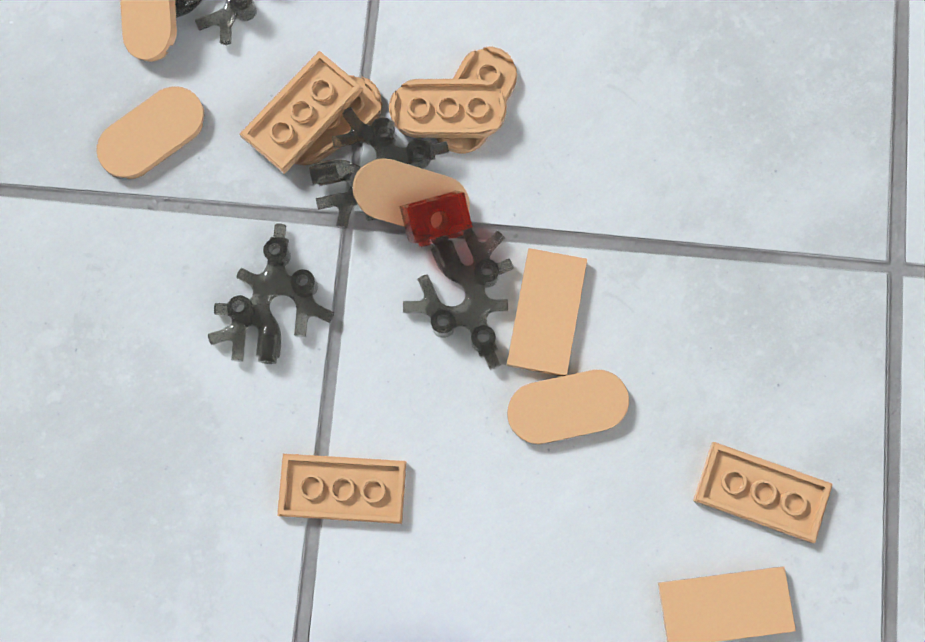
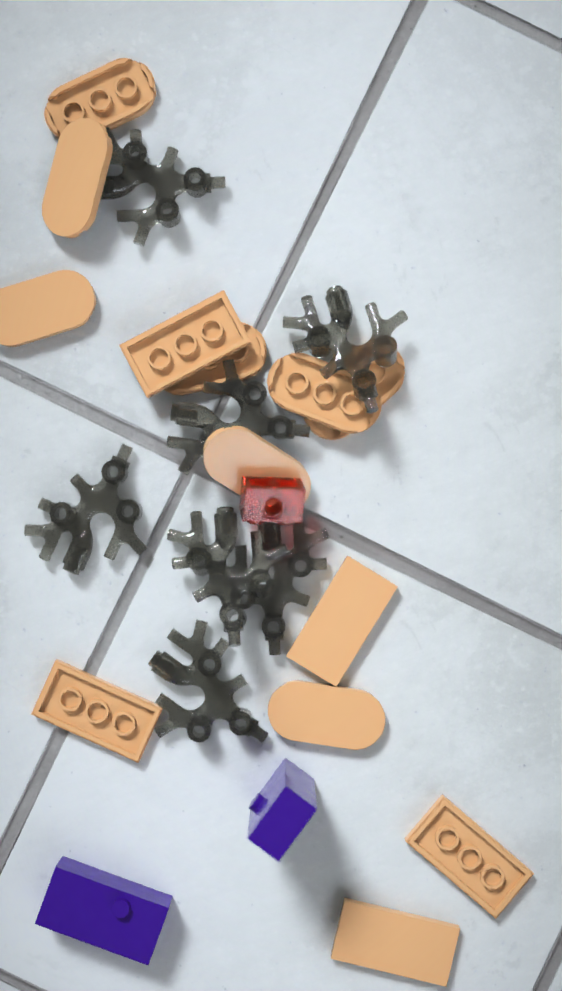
camera: 20 degrees right, 10 degrees up
none -> clear smoke plant [148,619,269,743]
none -> clear smoke plant [167,507,290,647]
none -> dark purple brick [247,758,317,862]
none -> clear smoke plant [283,285,408,413]

